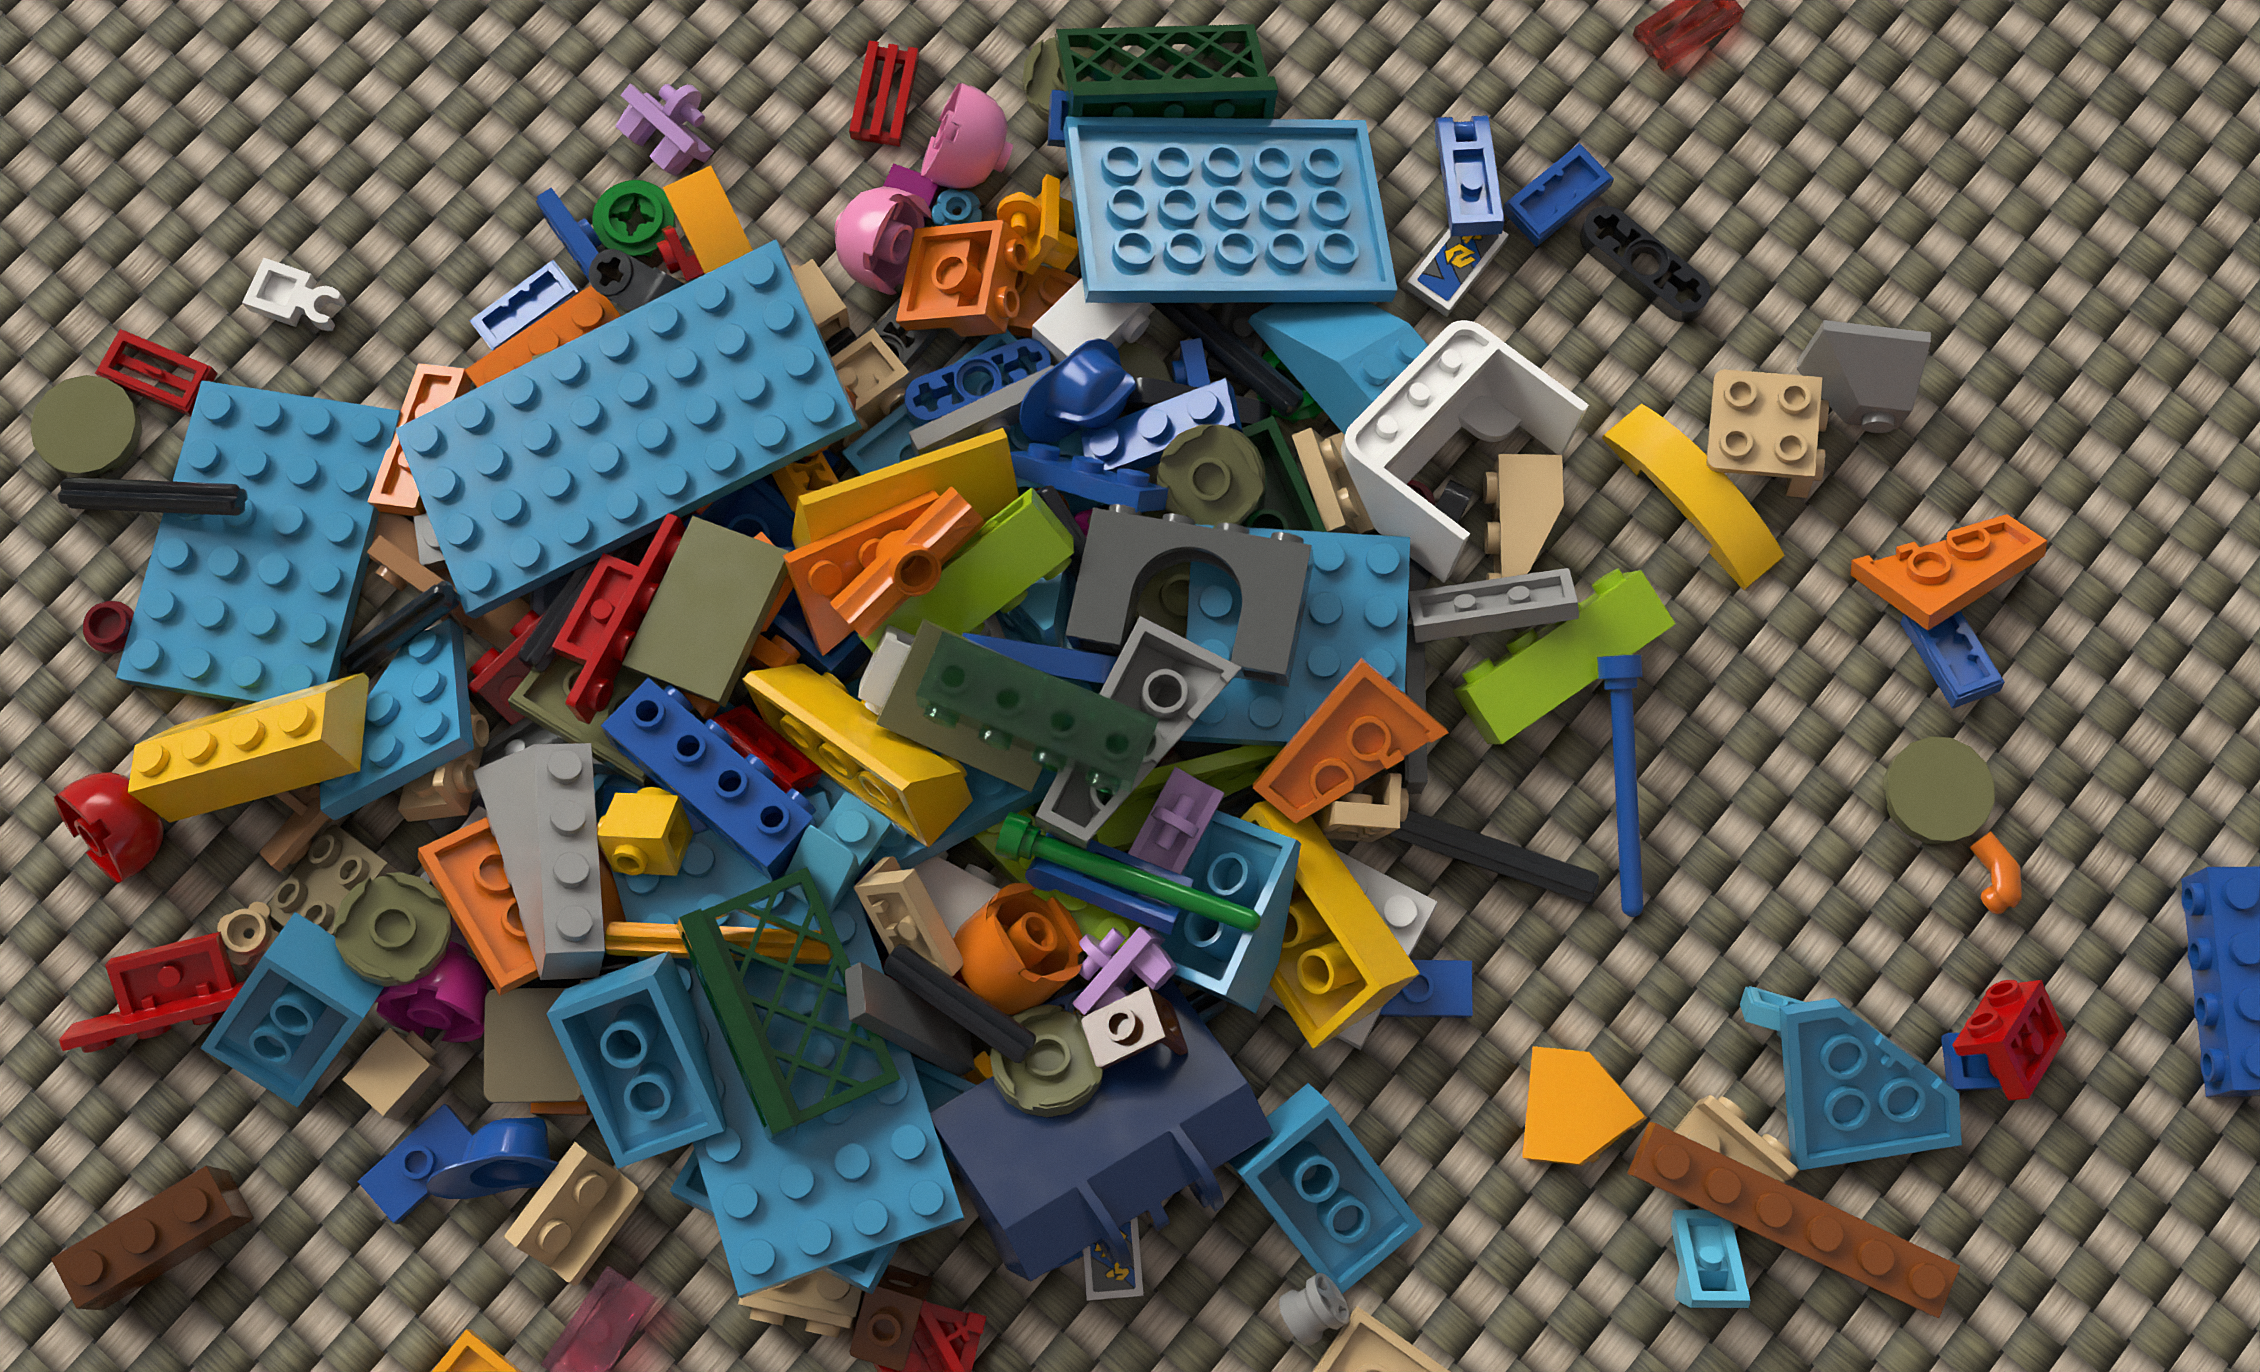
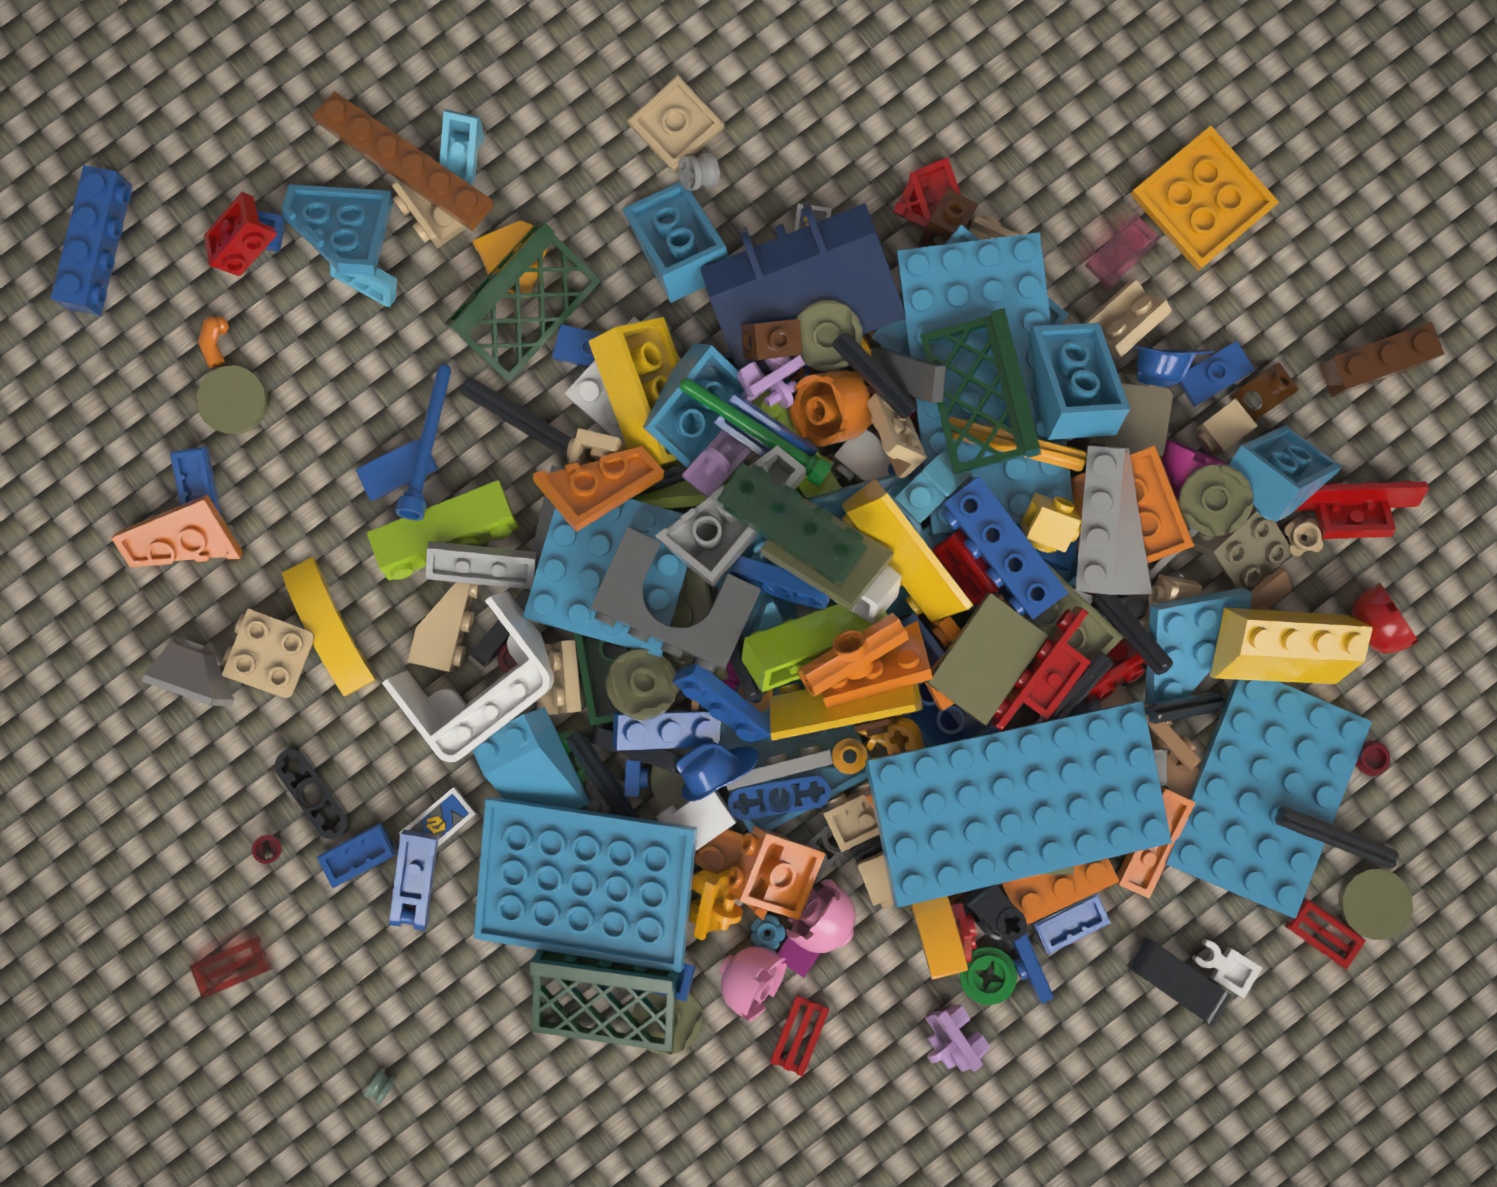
camera: 165 degrees left, 10 degrees up
none -> dark red hinge [252,835,282,864]
none -> blue slope [356,438,438,501]
none -> dark green fence [444,221,601,382]
none -> light orange plate [832,738,867,774]
none -> black axle [1093,593,1173,675]
none -> black beam [1126,937,1233,1027]
none -> reddish brown bracket [1231,363,1299,421]

